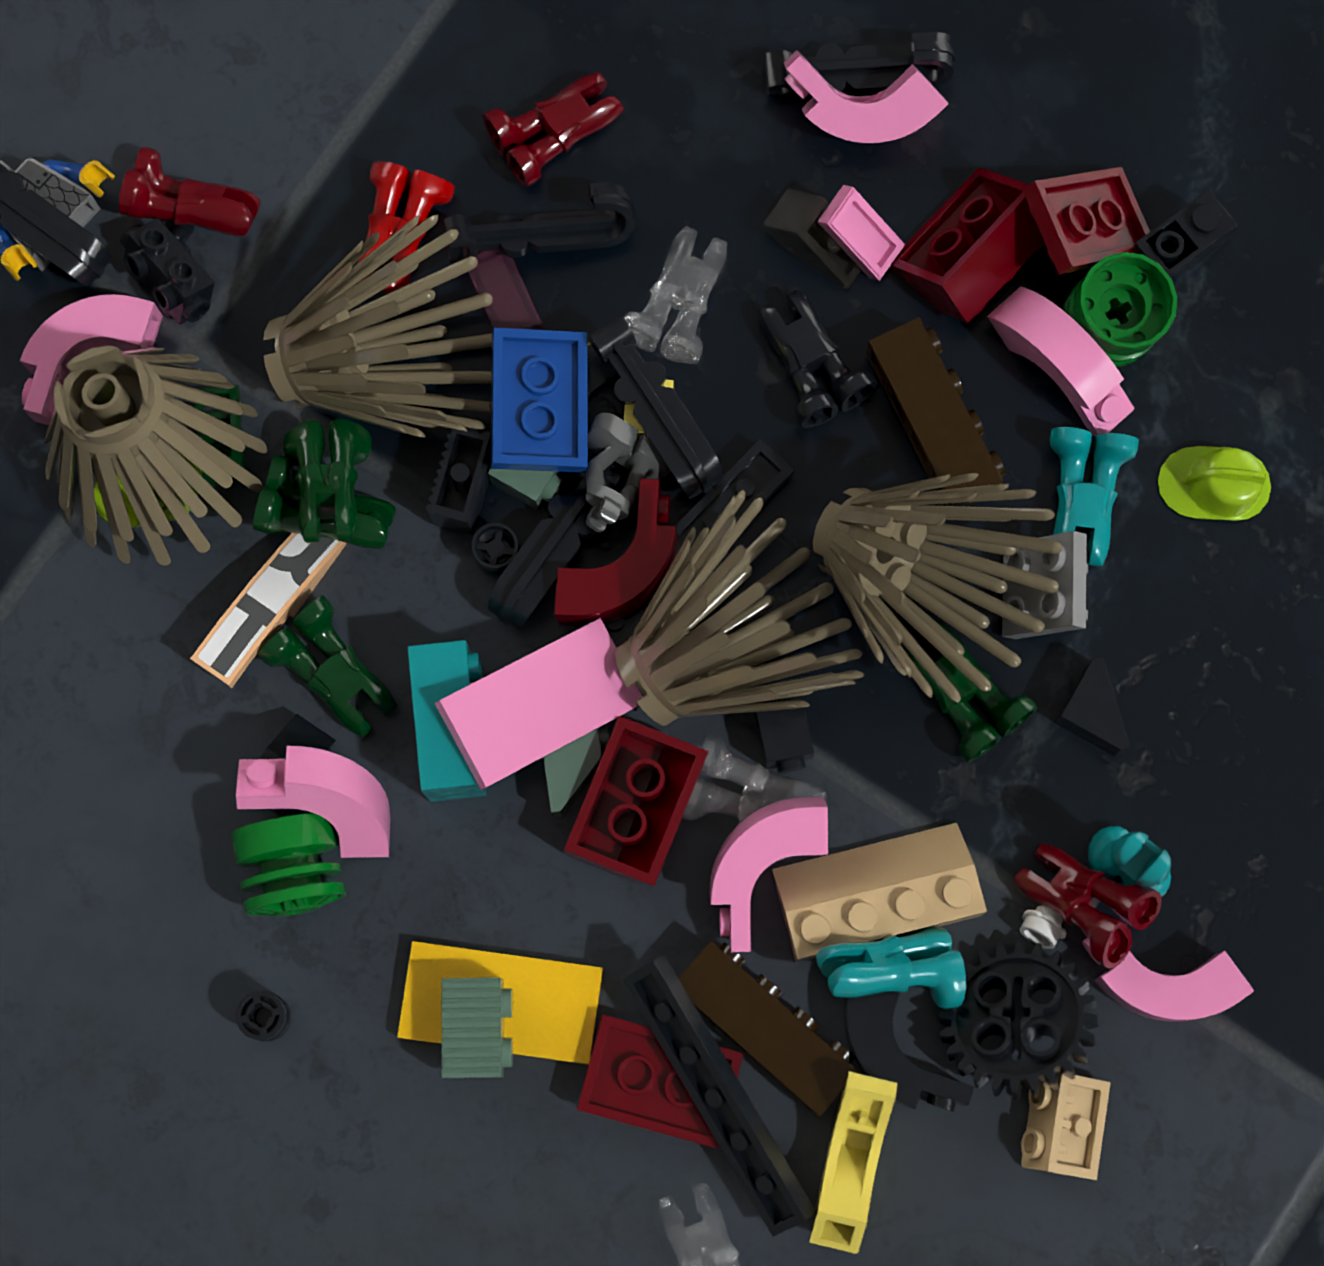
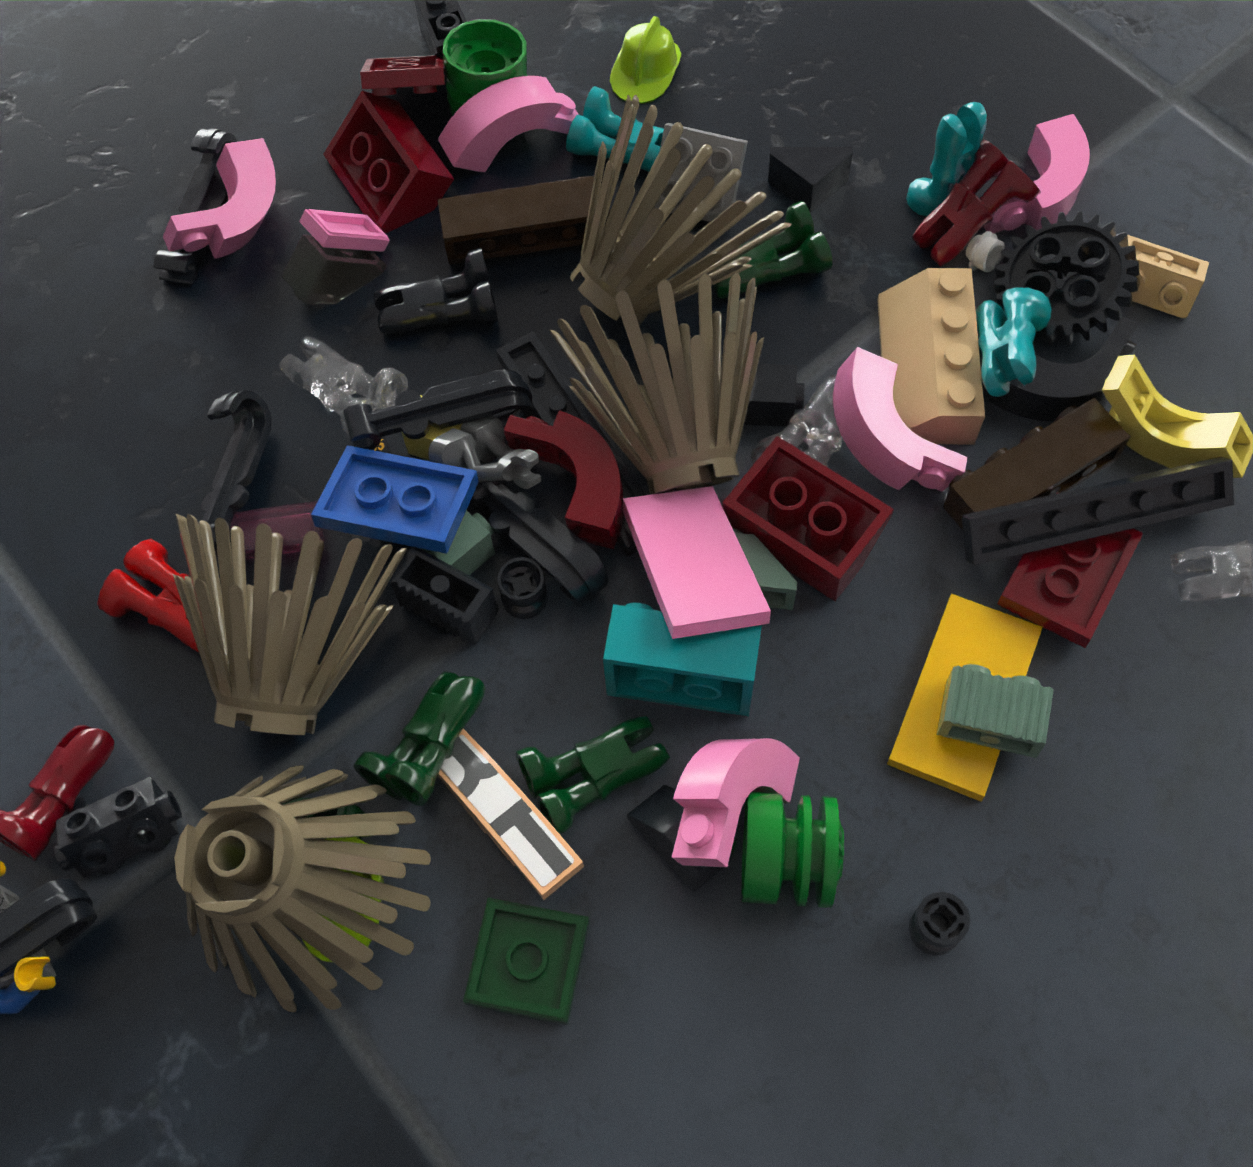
camera: 75 degrees left, 15 degrees down
bright pink arch [20,294,163,425] -> none
dark green piece [283,419,372,543] -> none
dark red piece [482,72,624,188] -> none
none -> dark green plate [463,897,590,1025]

